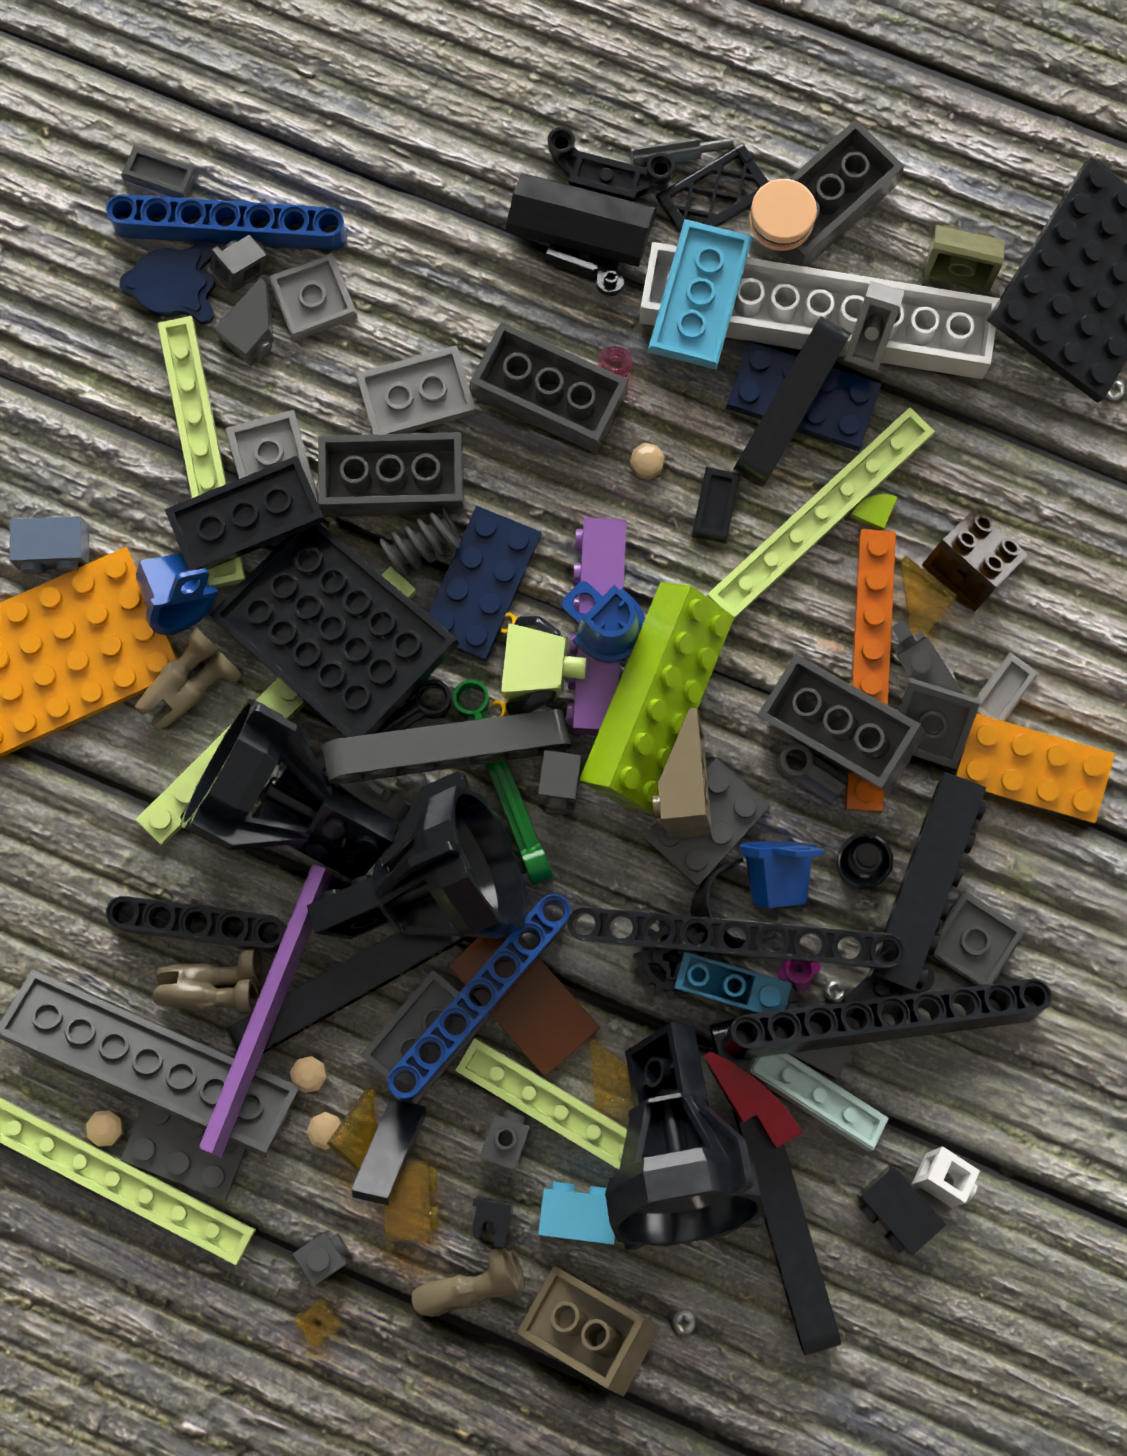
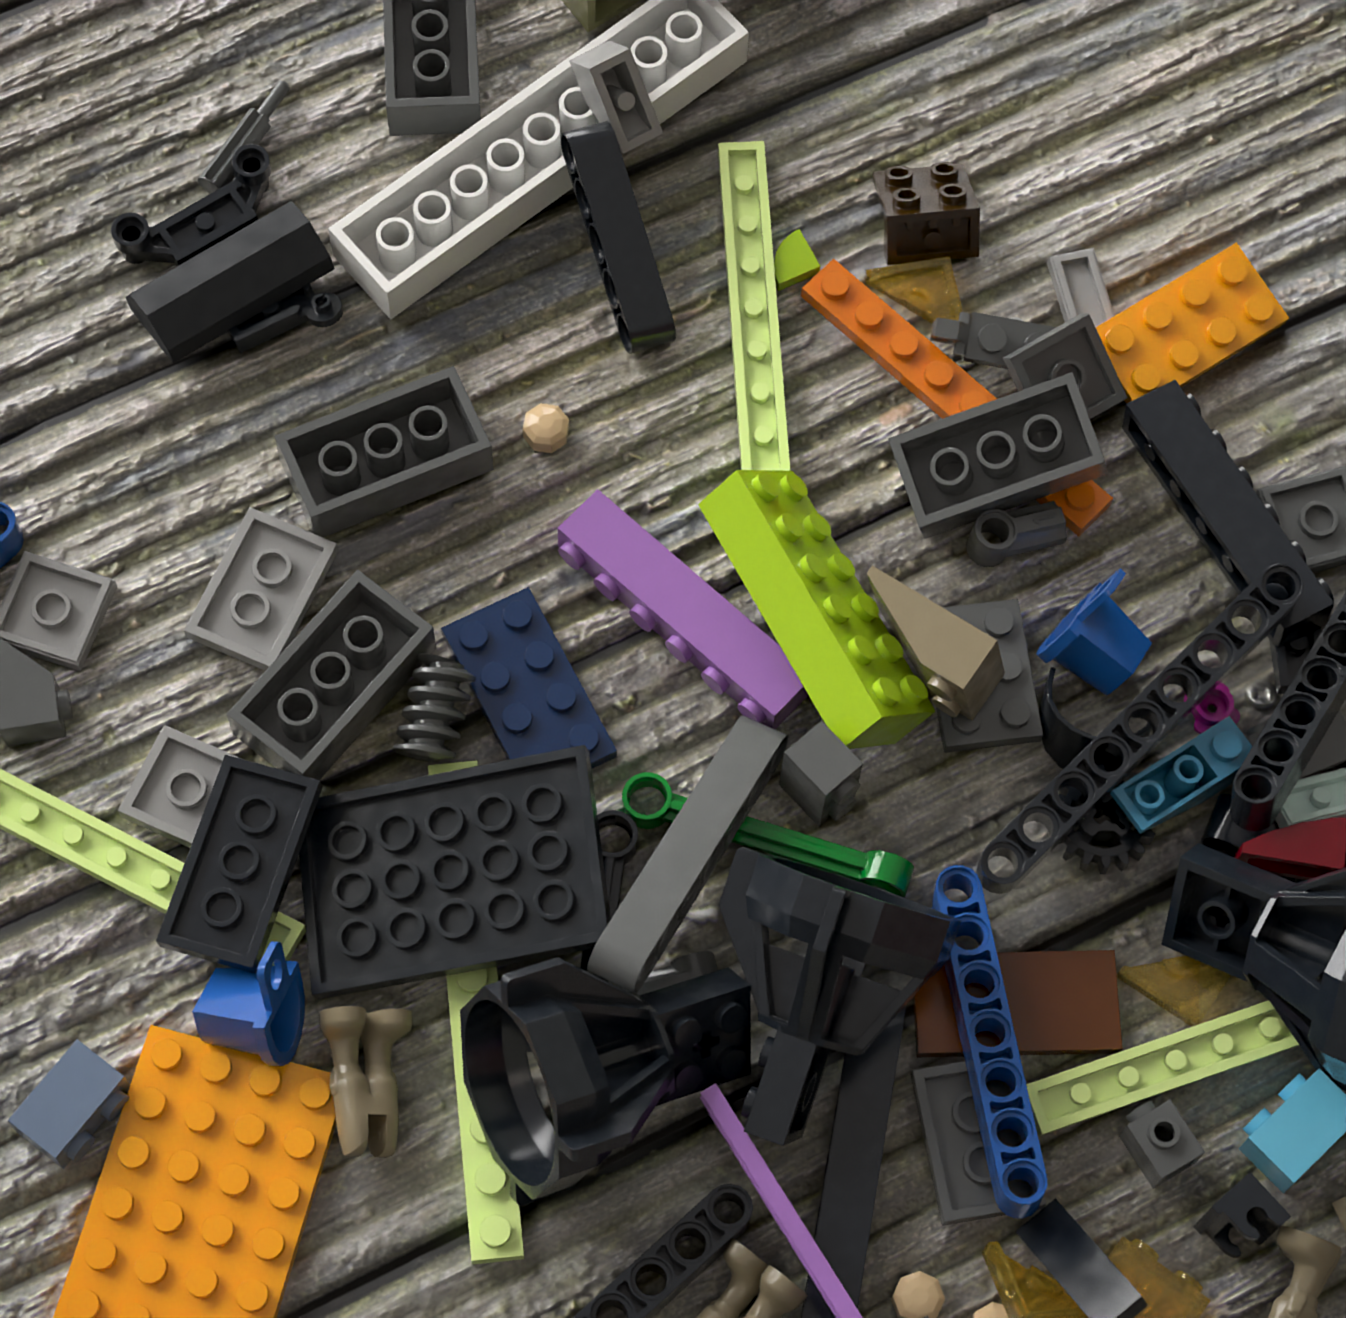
camera: 55 degrees left, 10 degrees down
yellowish green torso [492,612,587,717] -> none
blue container [561,581,645,663] -> none
clear pink plate [598,346,633,378] -> none
medium azure tile [648,219,753,370] -> none
black window [656,143,769,233] -> none
black tile [692,467,740,544] -> none
dark blue plate [726,341,882,452] -> none
light nougat head [749,179,817,251] -> none
black hair [836,832,893,889] -> none

